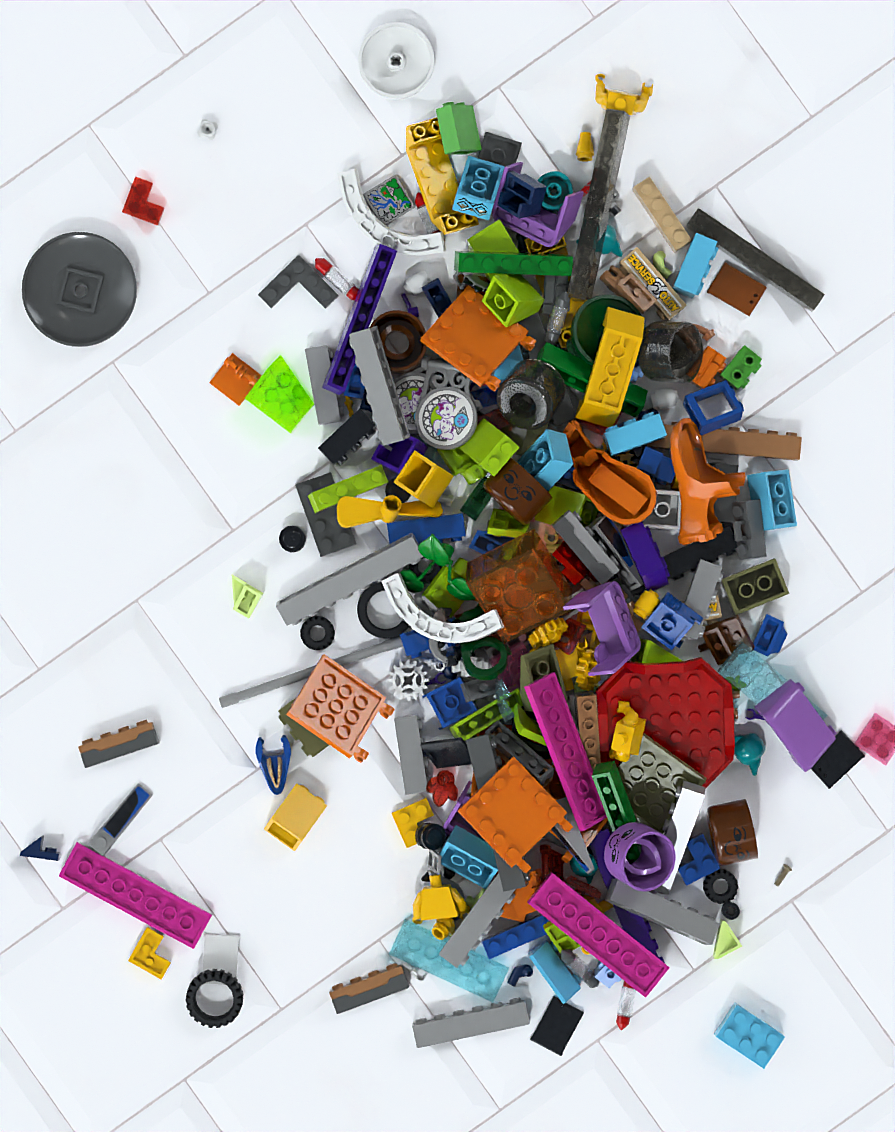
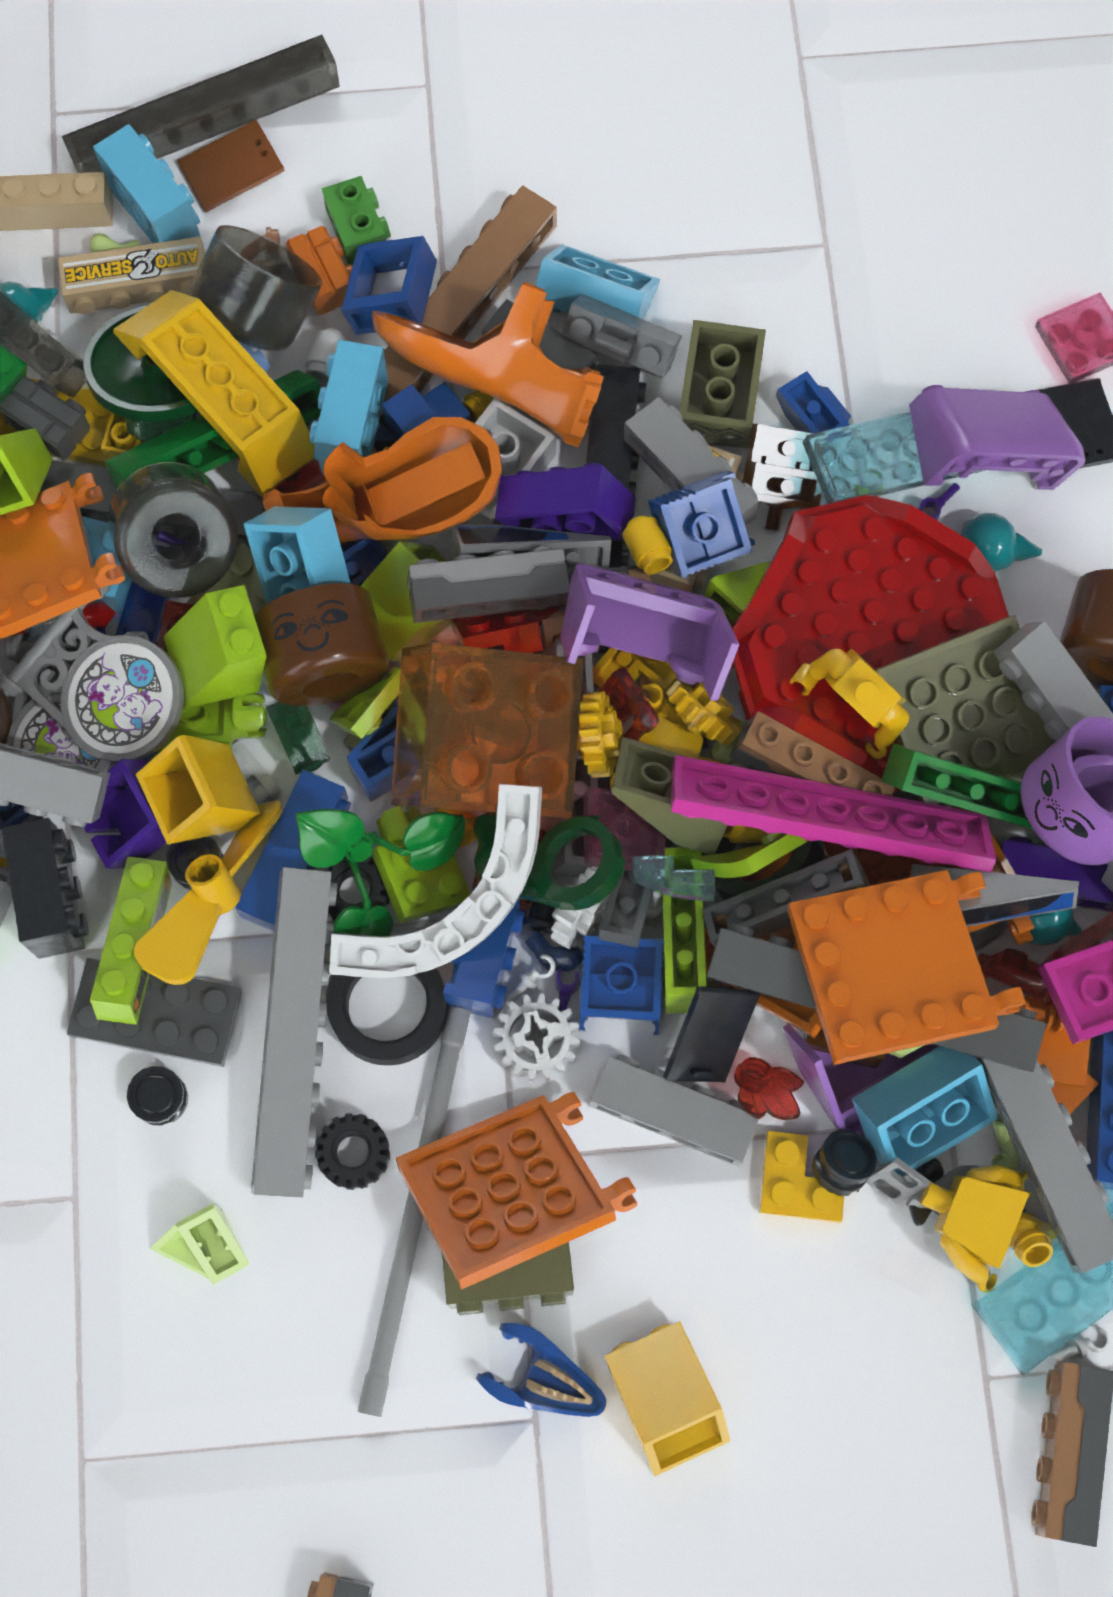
camera: 55 degrees left, 15 degrees down
light grey piece [421,595,458,667] -> none
piece [544,292,570,346] -> none
medium nougat plate [599,265,657,314] -> none

